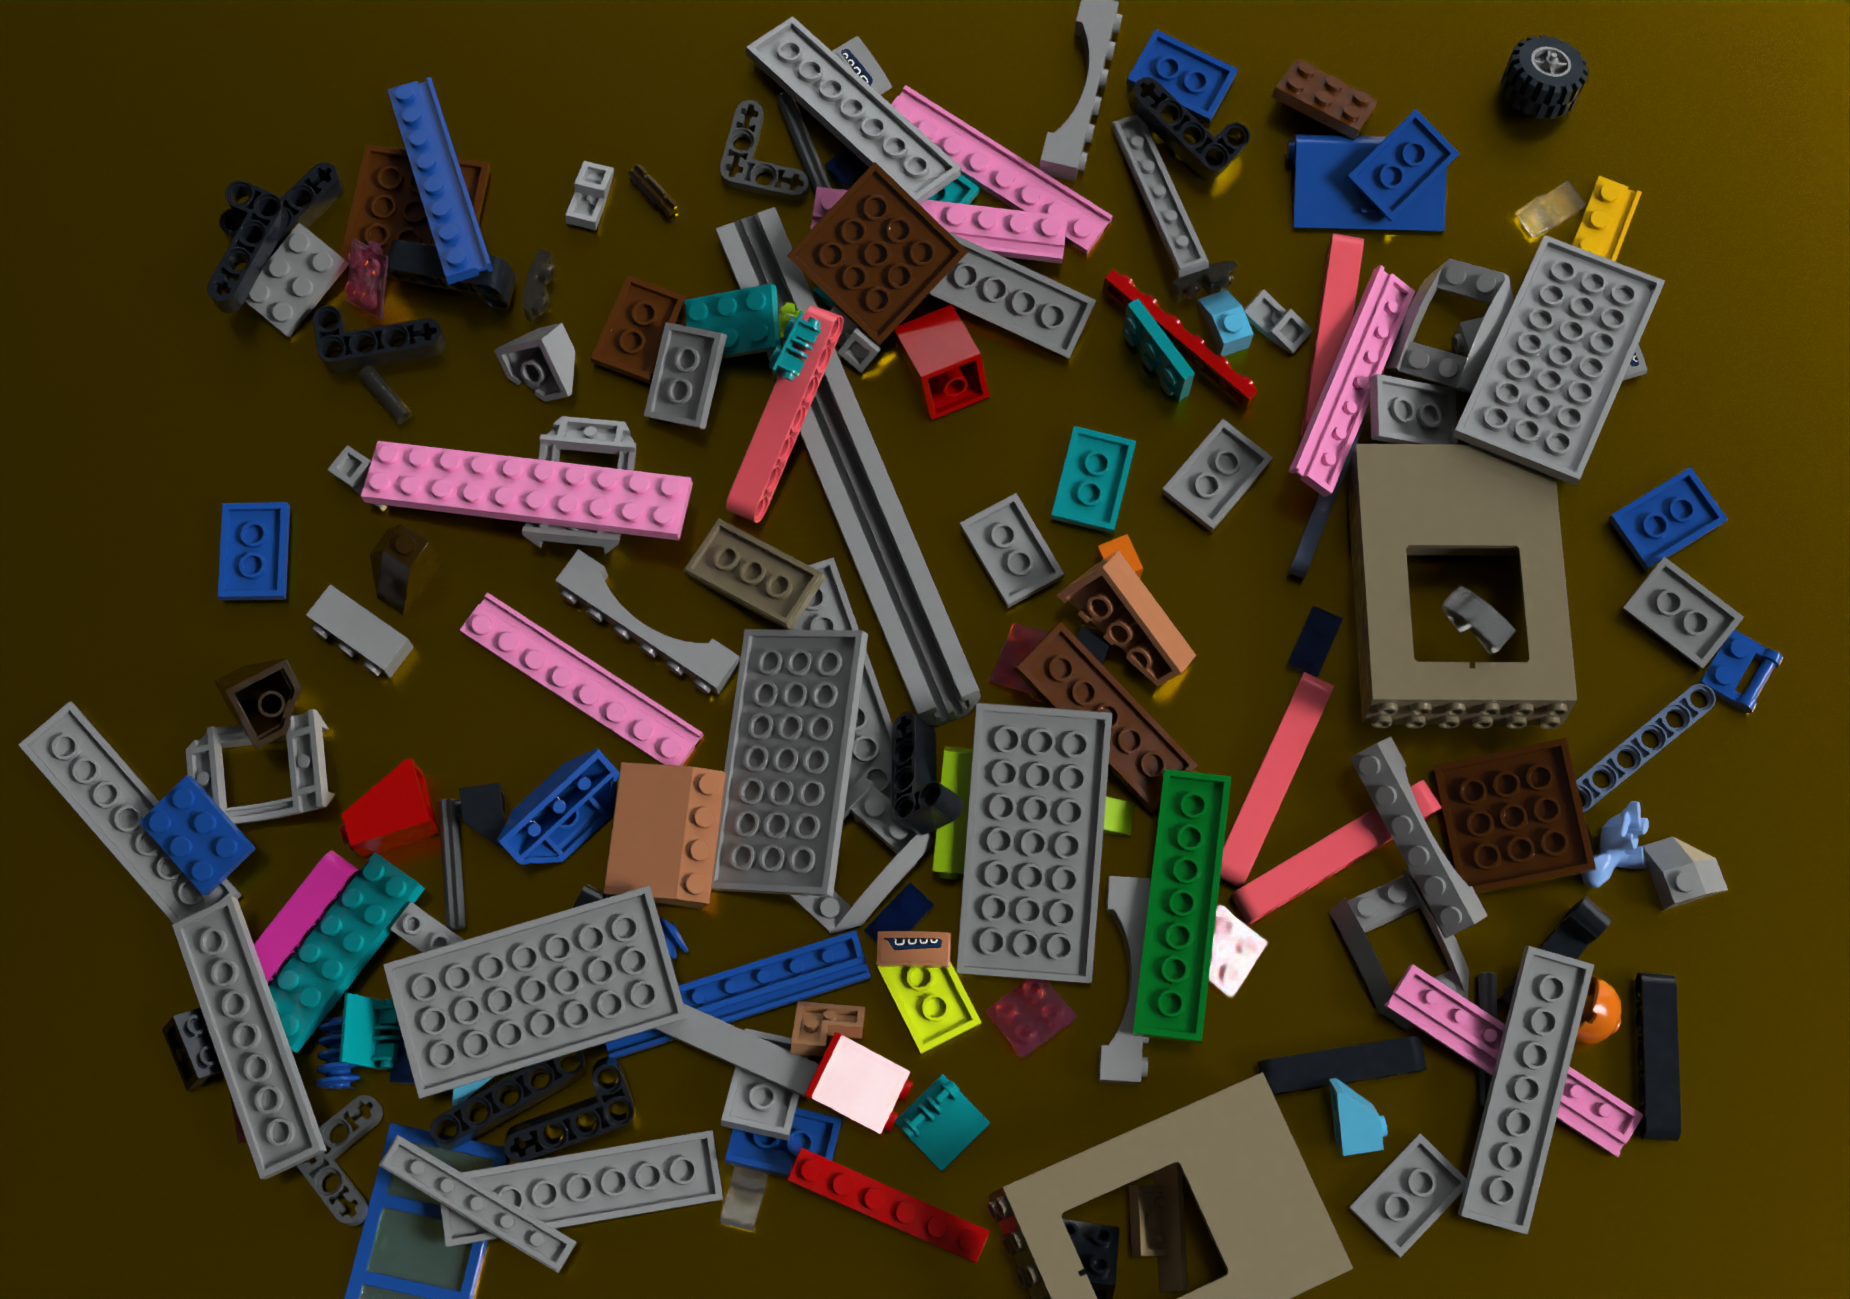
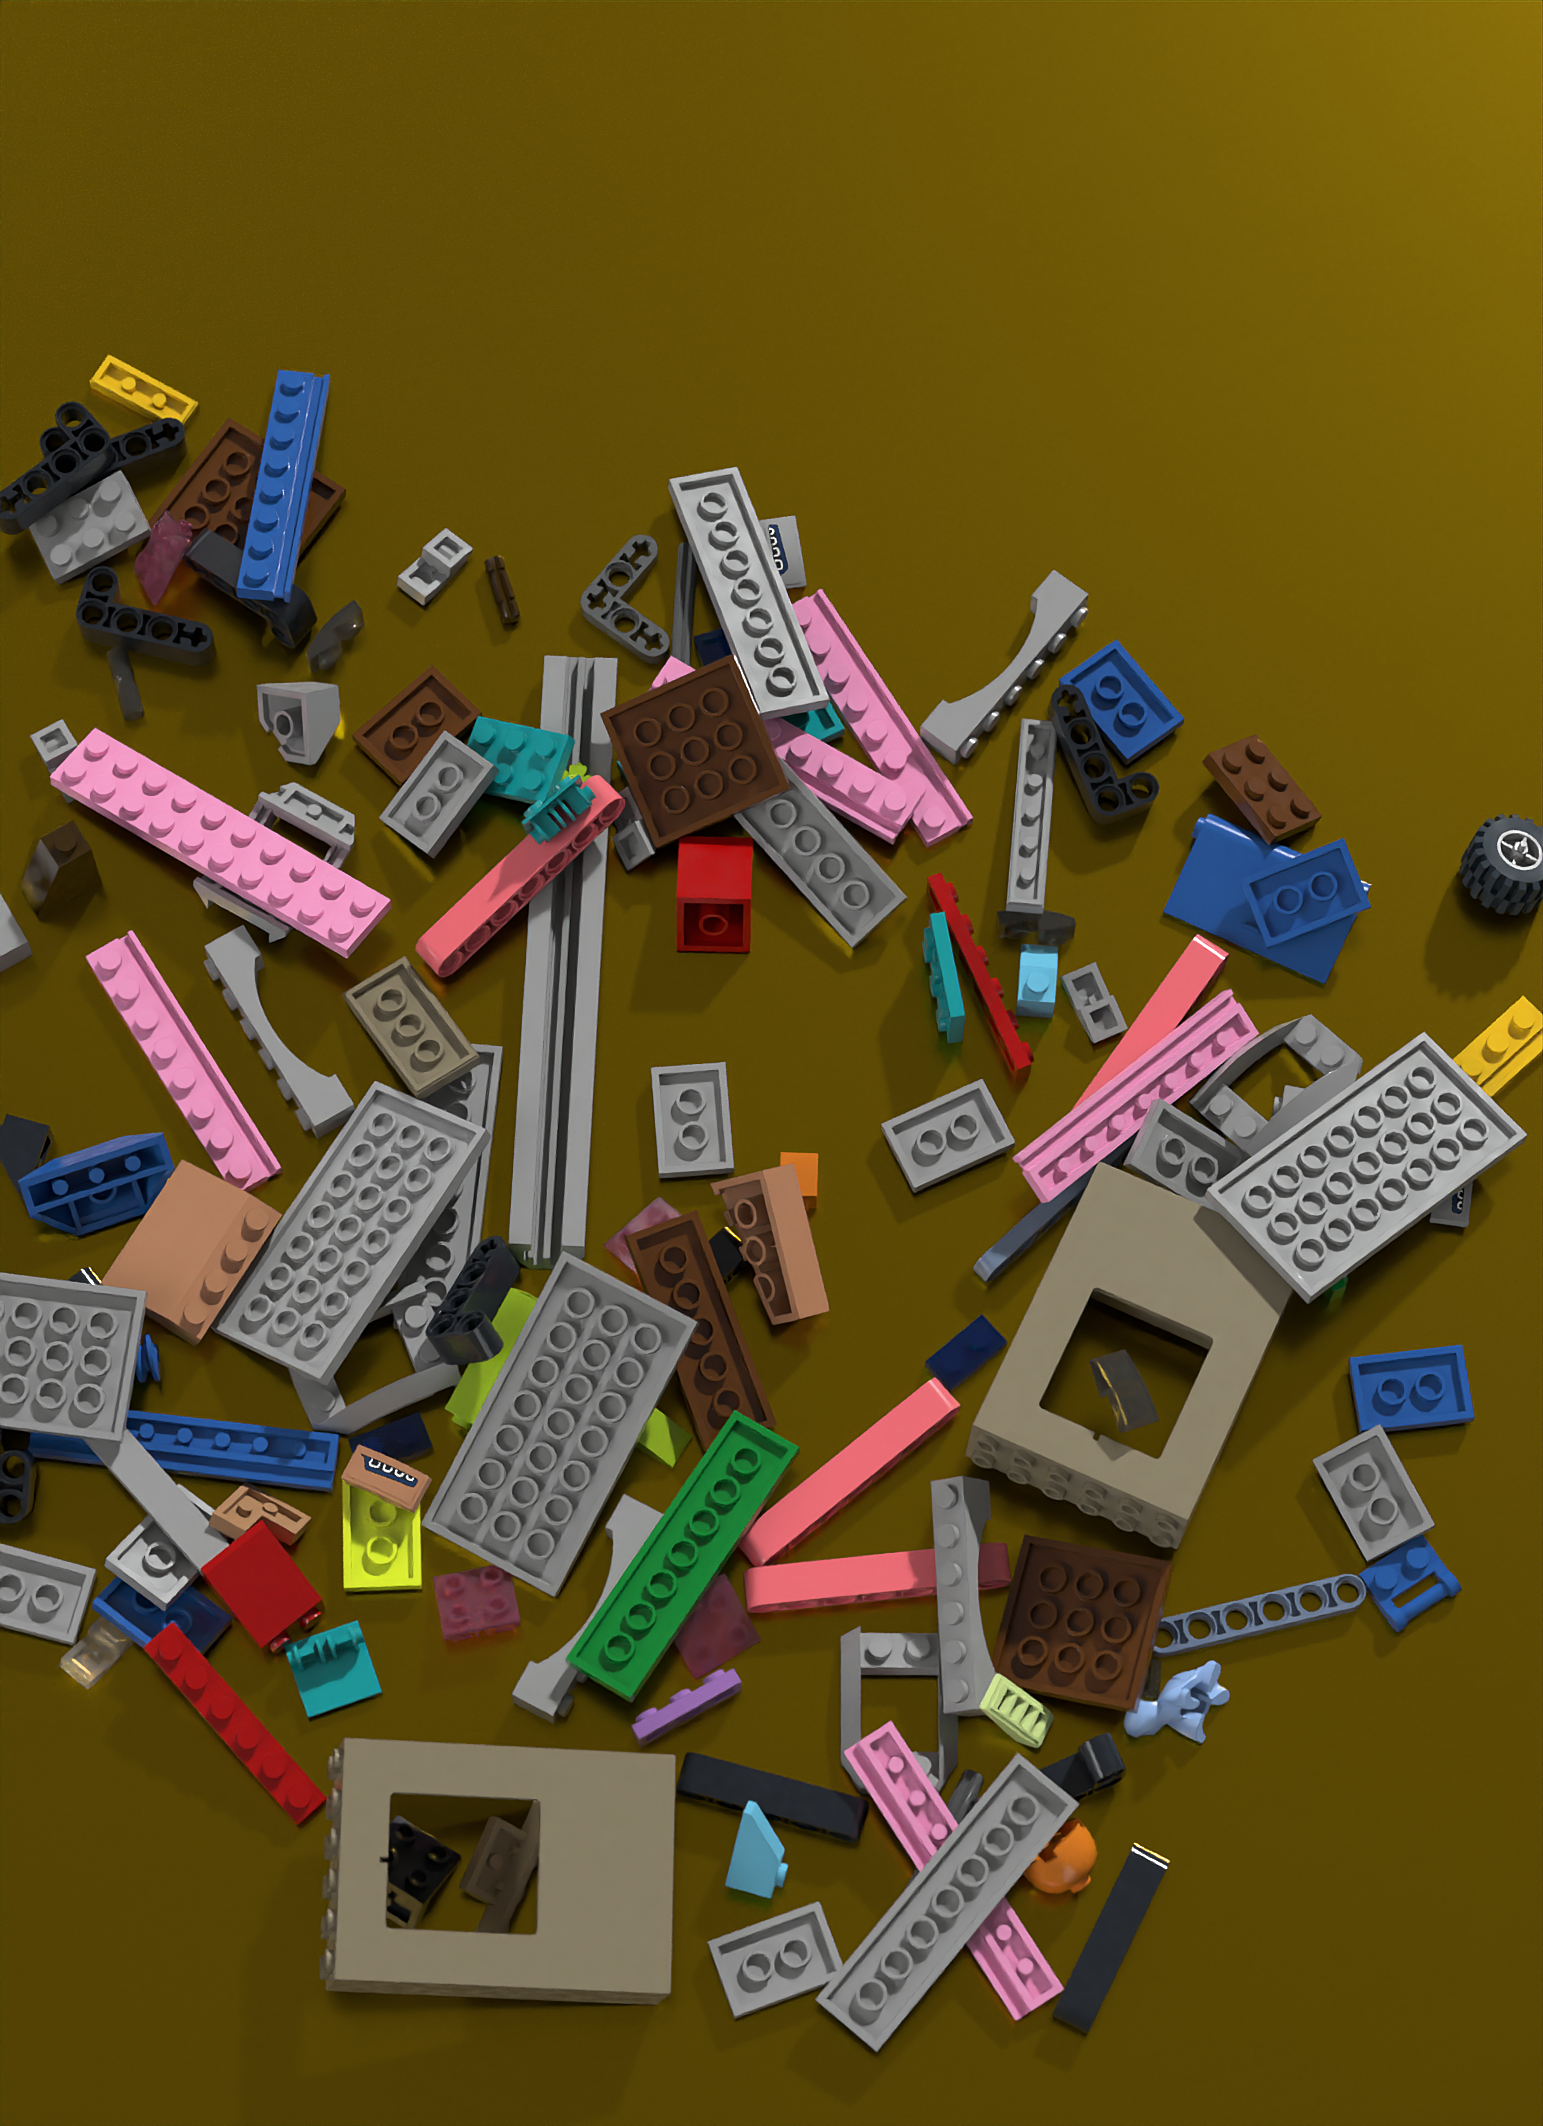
camera: 25 degrees right, 5 degrees down
teal plate [1051,426,1136,534] -> none
clear slope [1515,180,1586,238] -> none
light grey slope [1643,837,1728,910] -> none
none -> yellow tile [90,355,200,429]
none -> medium lavender plate [632,1668,741,1747]
none -> yellowish green slope [979,1673,1054,1748]

